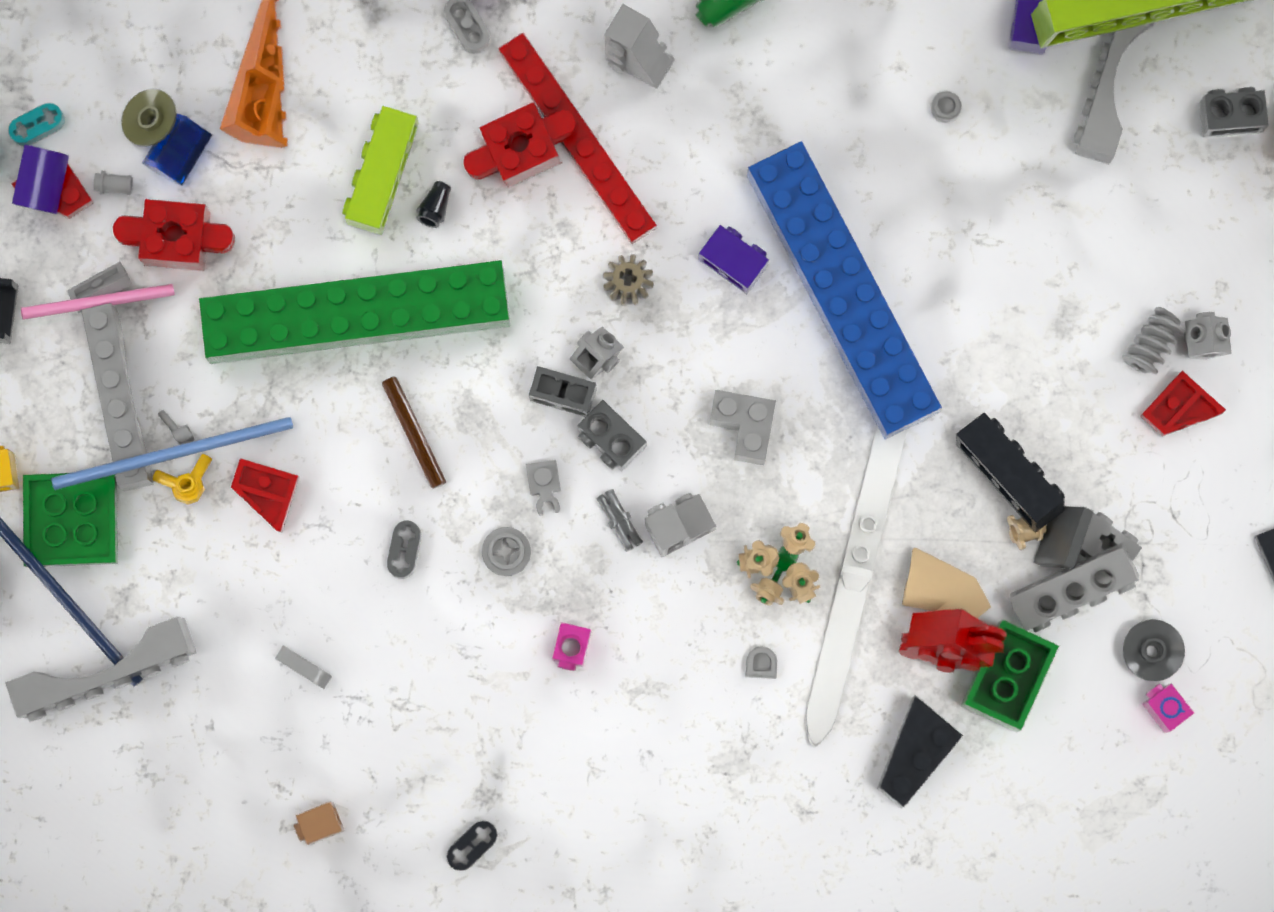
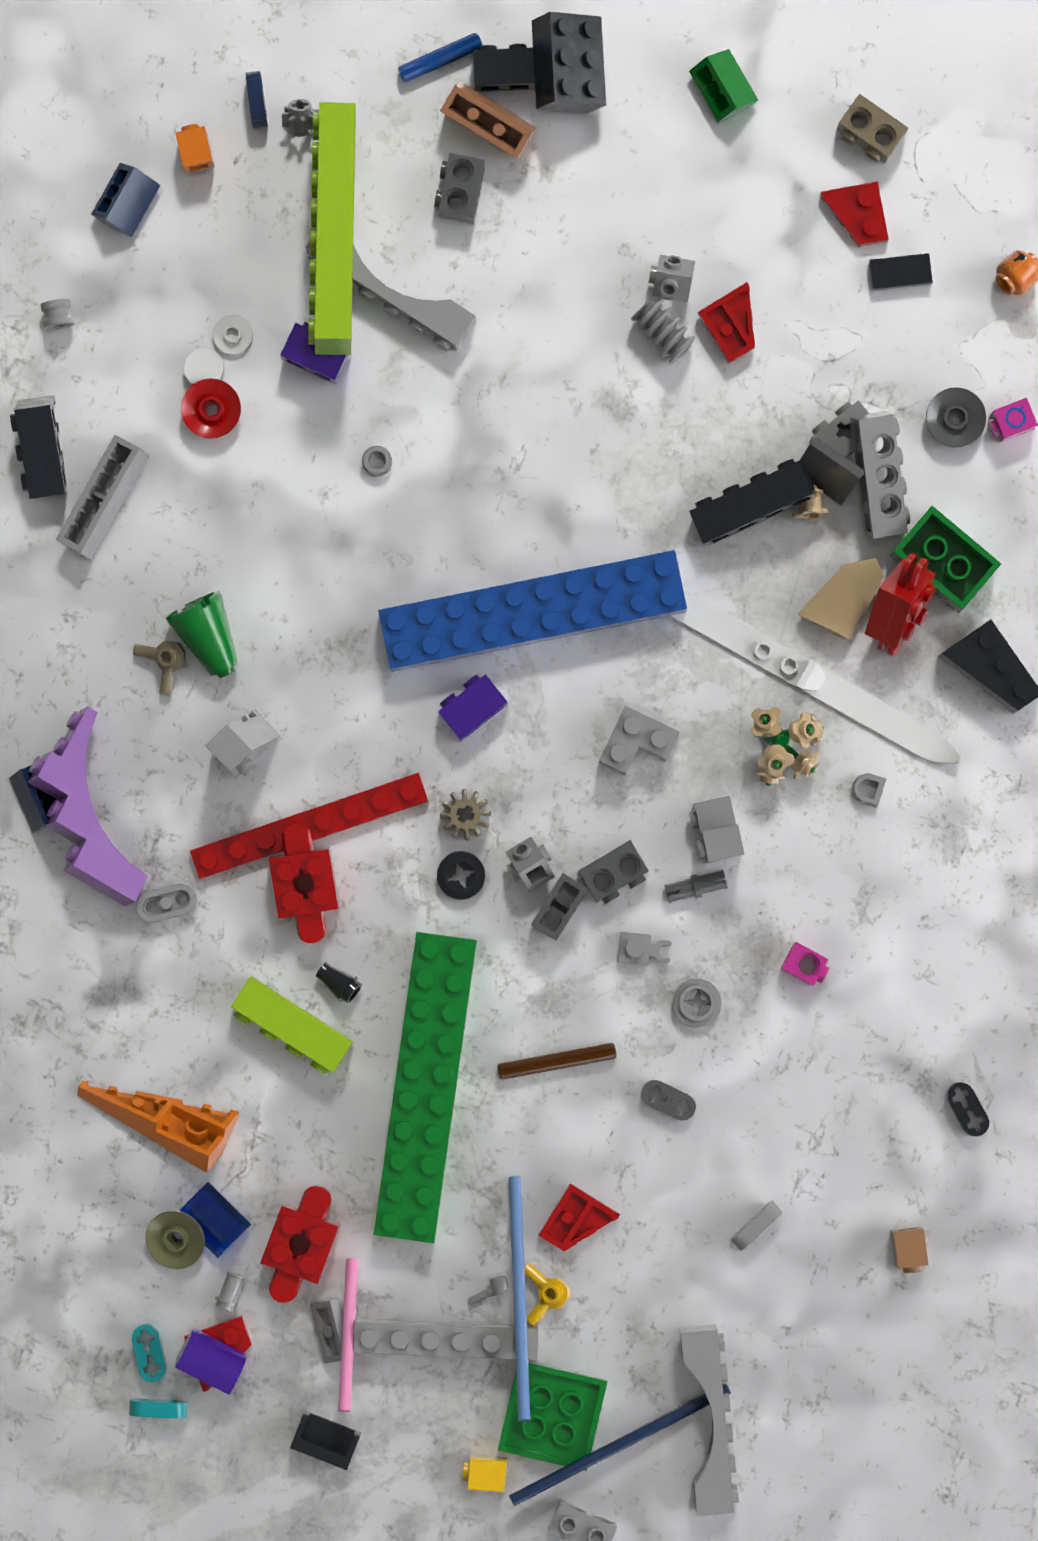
camera: 75 degrees left, 5 degrees up
none -> black gear [437,851,485,900]

